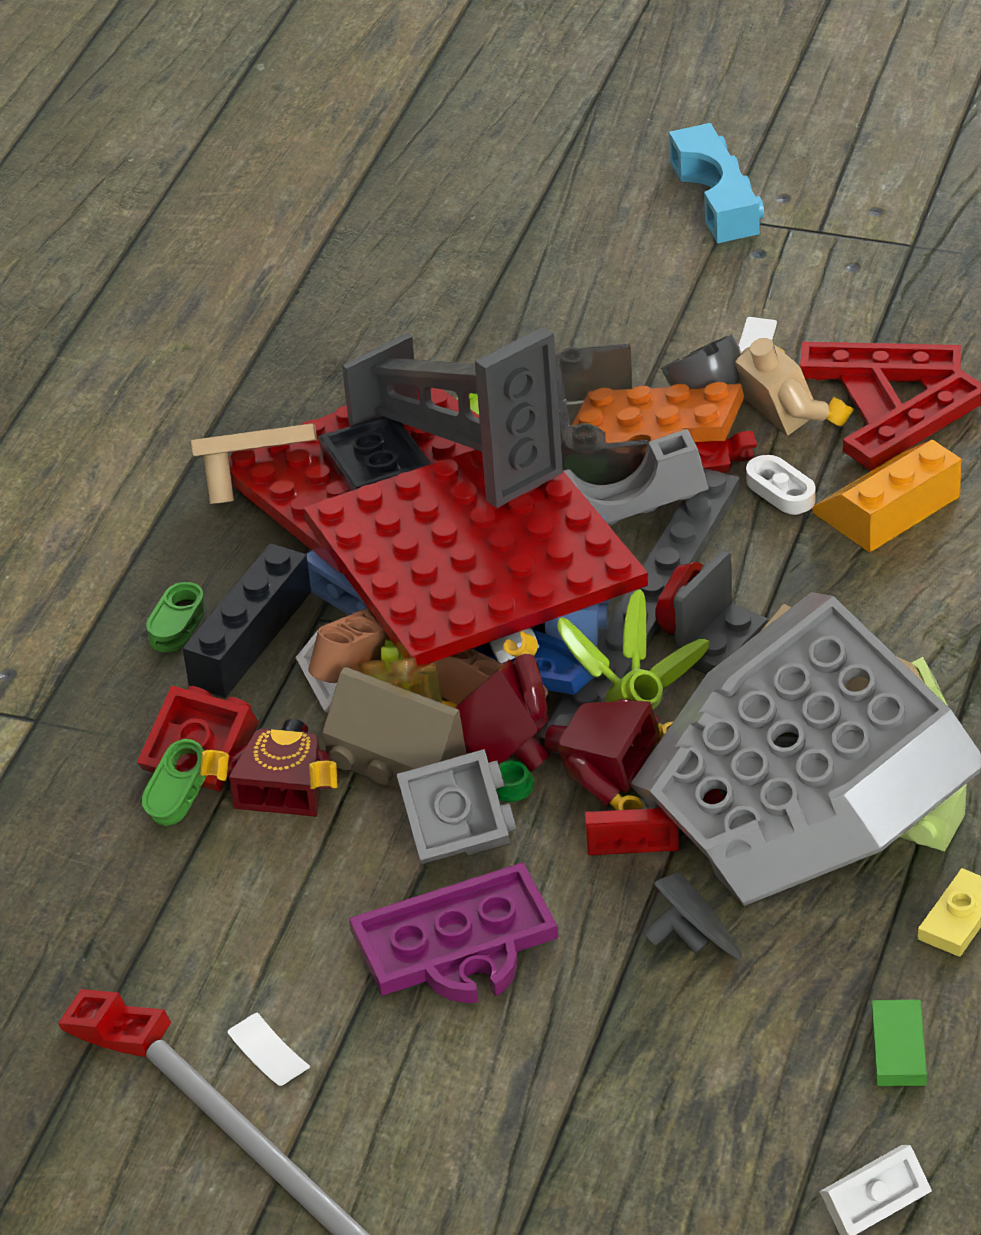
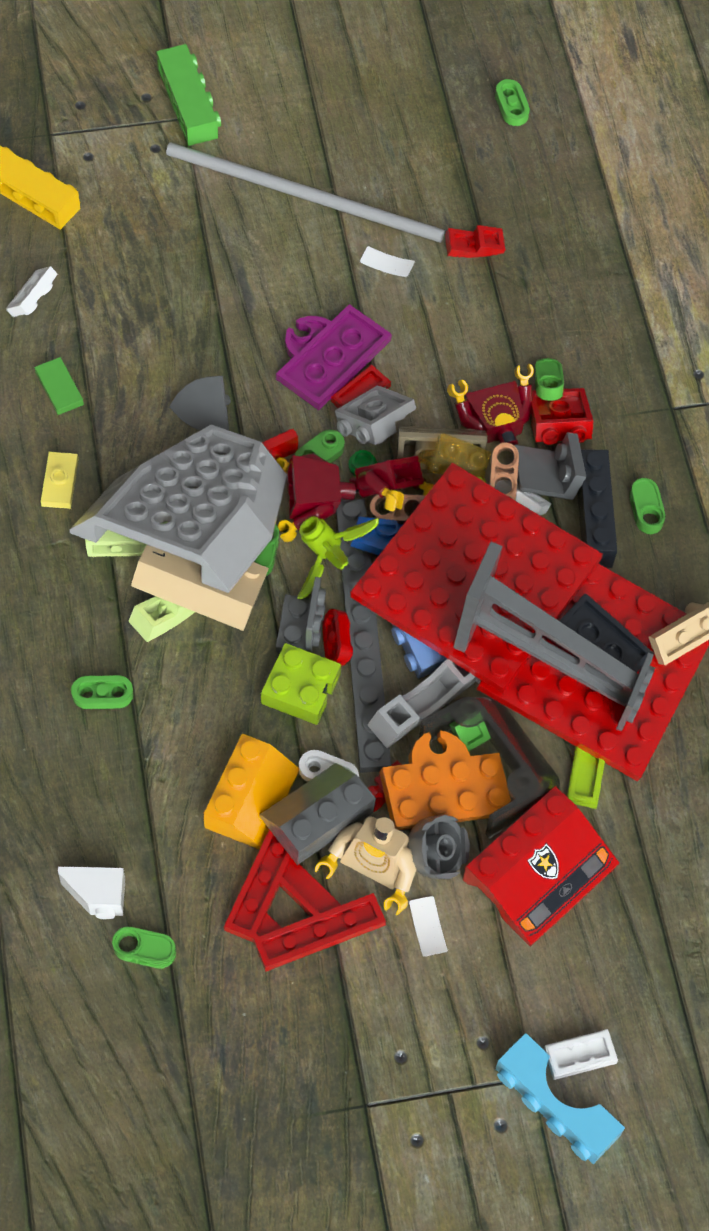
camera: 145 degrees right, 20 degrees up
none -> dark grey slope [260,763,376,865]
none -> lime piece [261,643,341,725]
none -> bright green plate [295,430,345,463]
none -> red tile [331,364,391,408]
none -> red piece [463,786,619,947]
none -> dark grey bracket [513,432,586,500]
none -> white plate [544,1029,618,1080]

